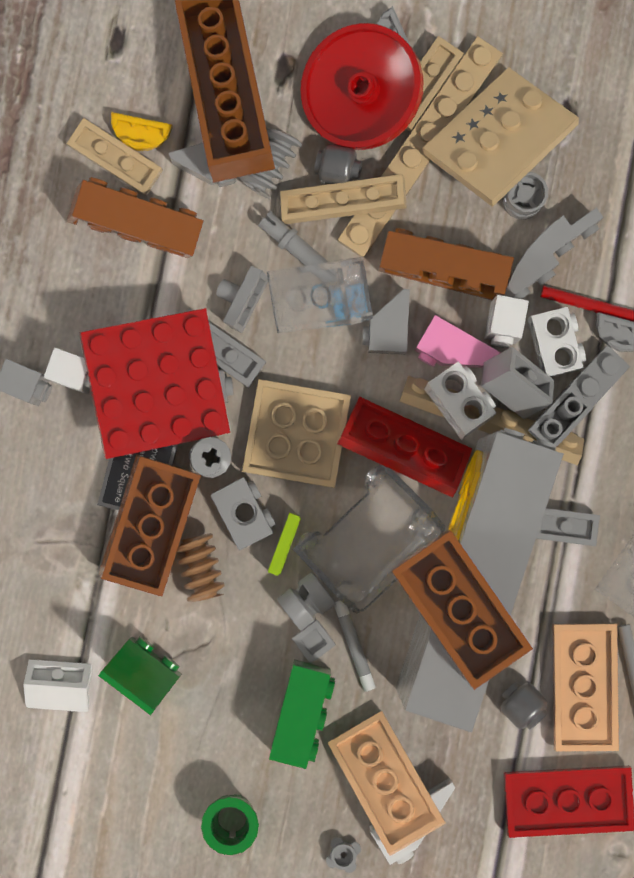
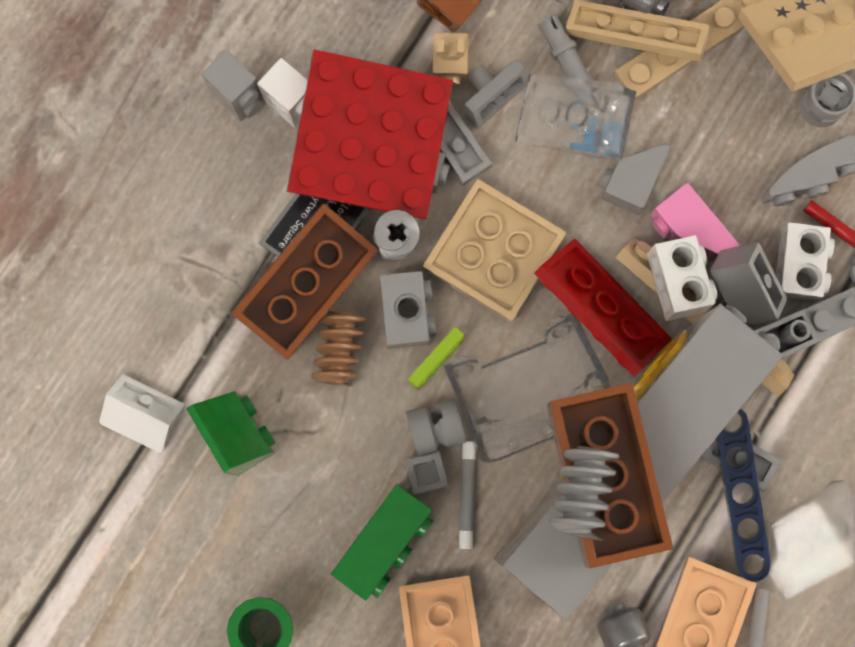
camera: 25 degrees right, 5 degrees down
dark orange wedge [378,228,514,301] -> none
white brick [484,295,529,348] -> none
none -> tan brick [433,33,468,88]
none -> light grey piece [549,446,619,541]
none -> dark blue beam [716,408,771,582]

